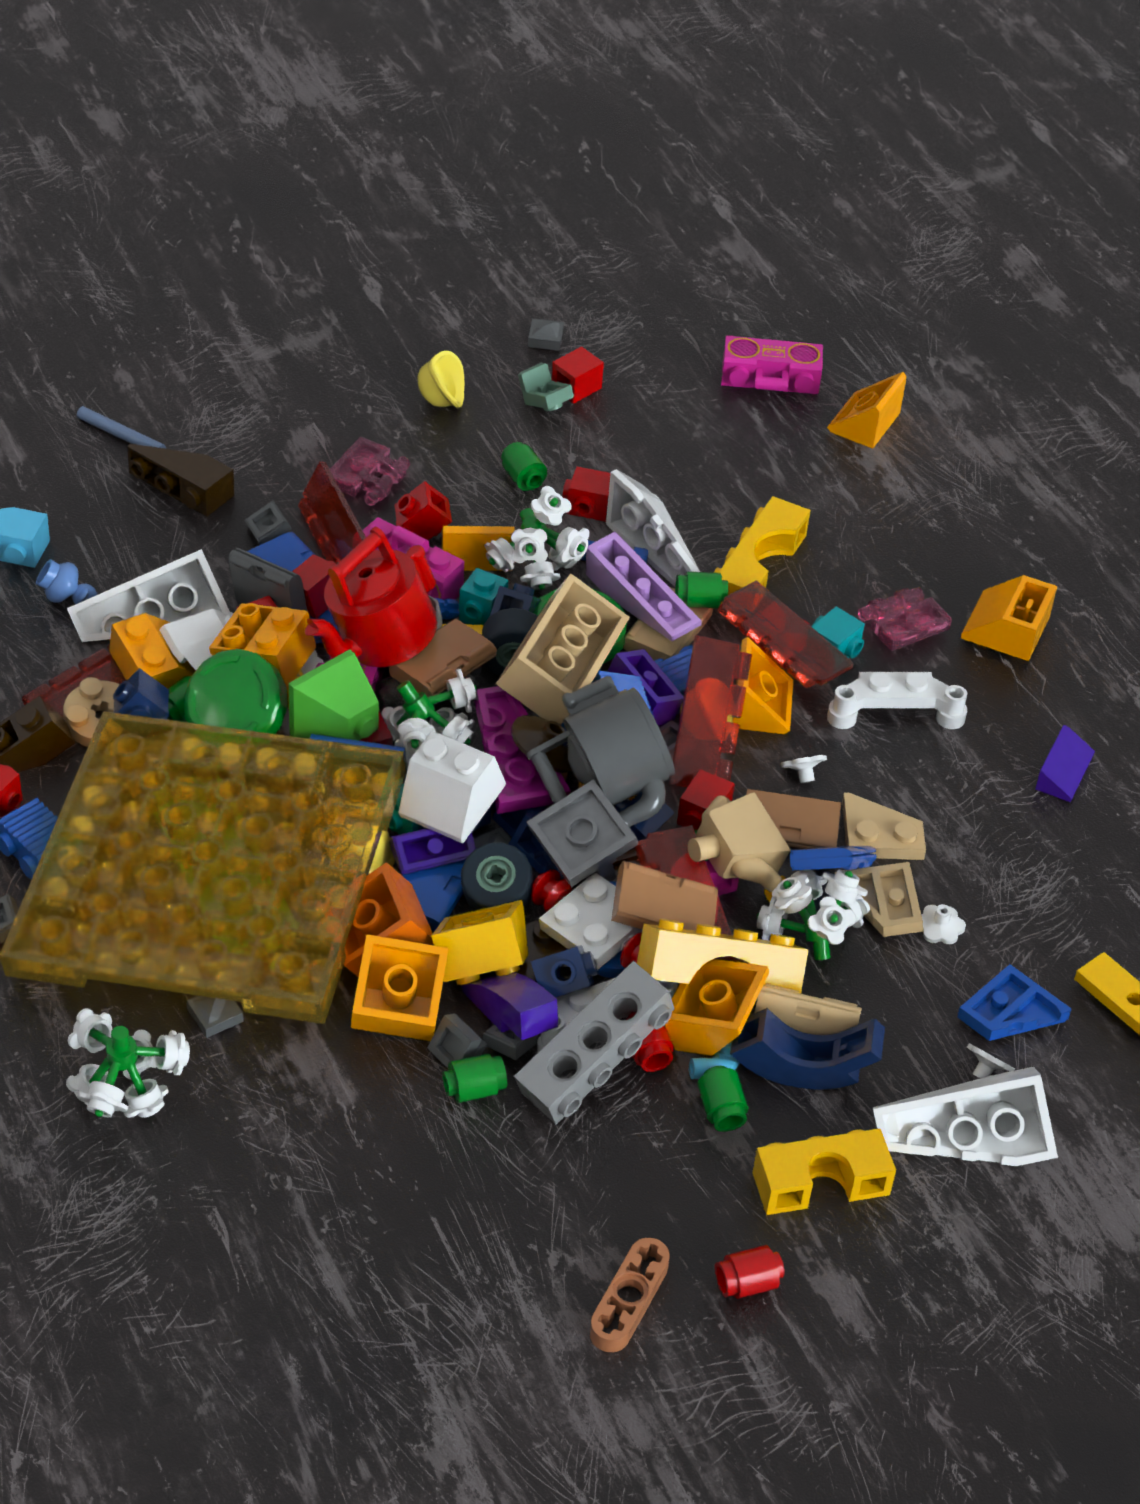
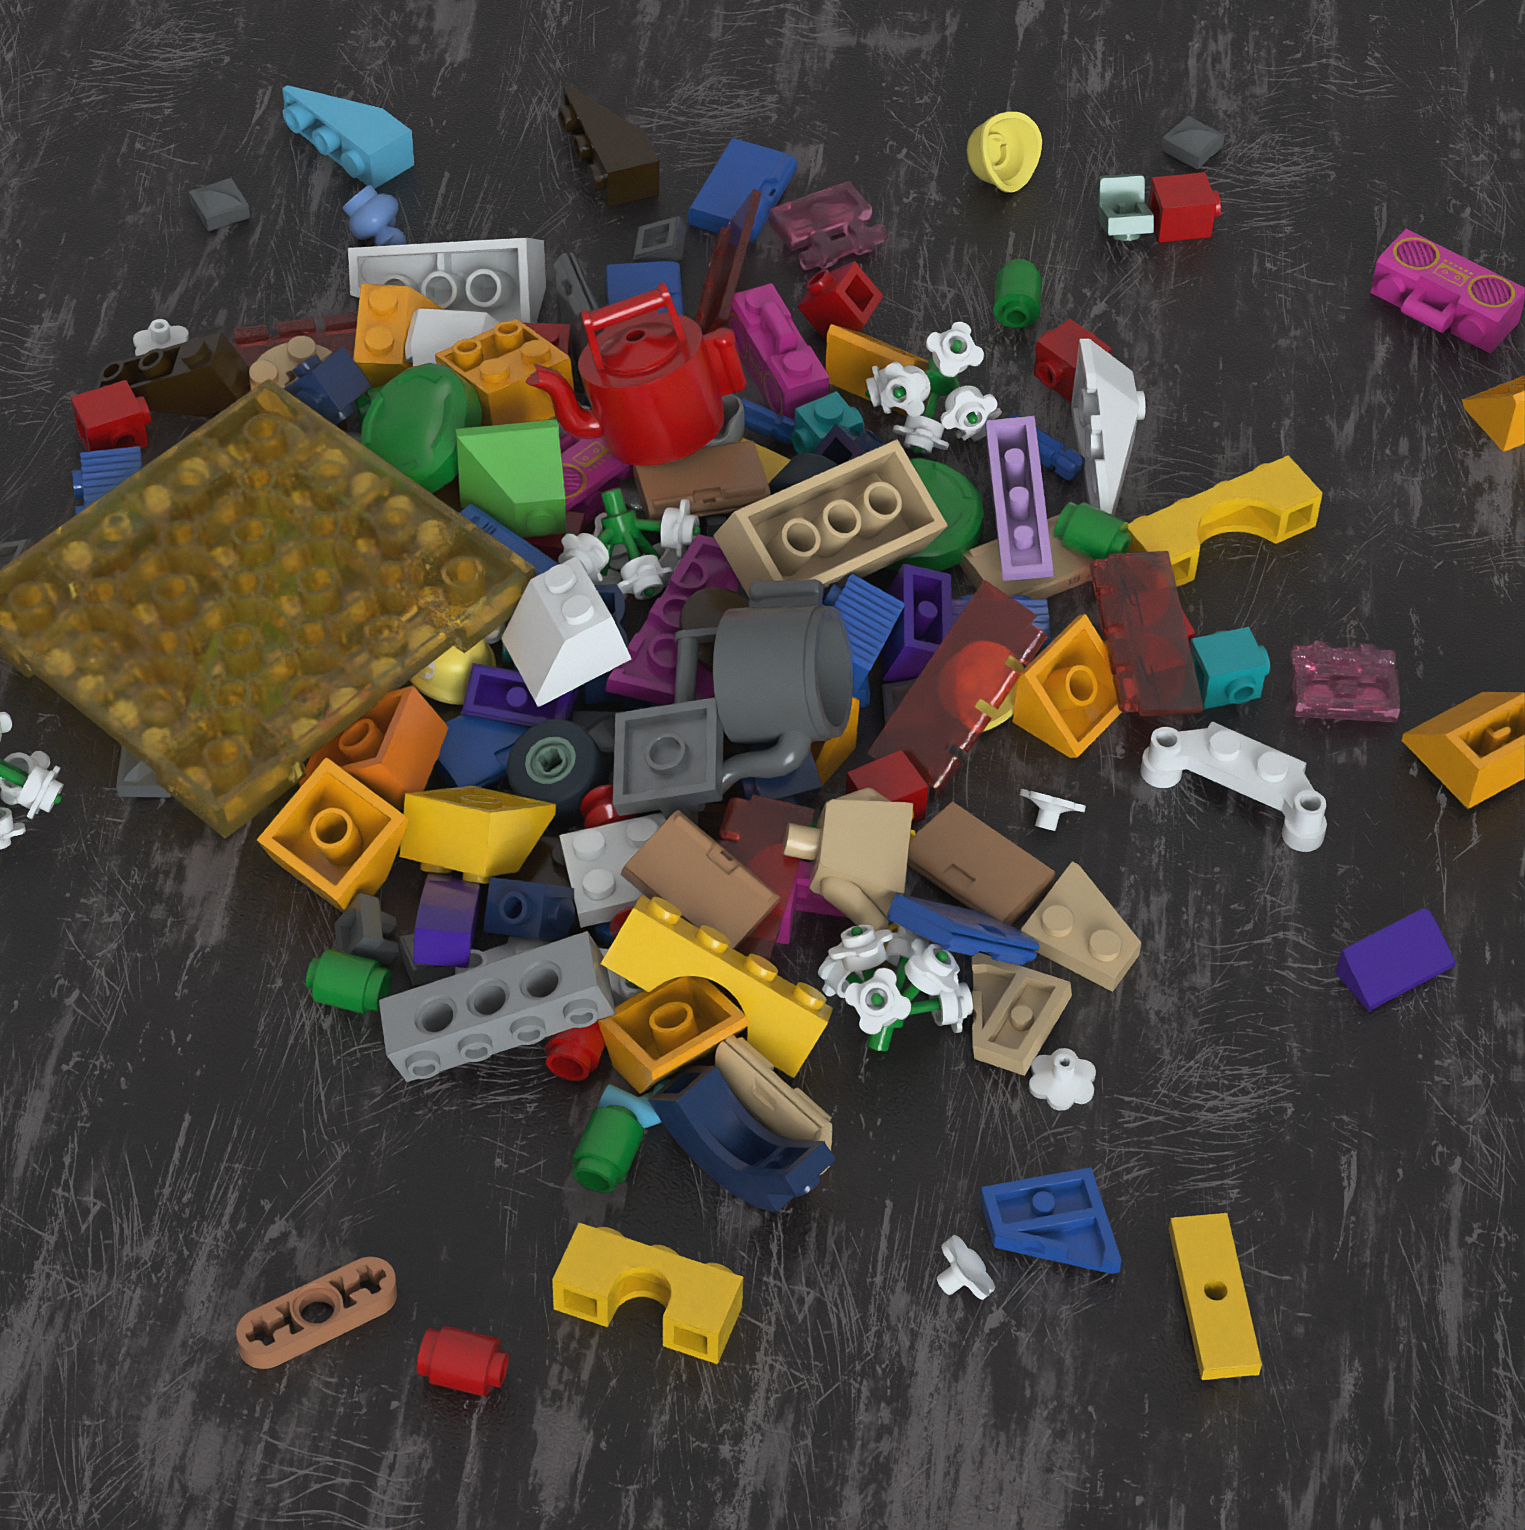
camera: 35 degrees right, 5 degrees up
sand blue bar [77,406,166,449] -> none
white wedge [873,1067,1058,1166] -> none
none -> blue piece [688,138,798,241]

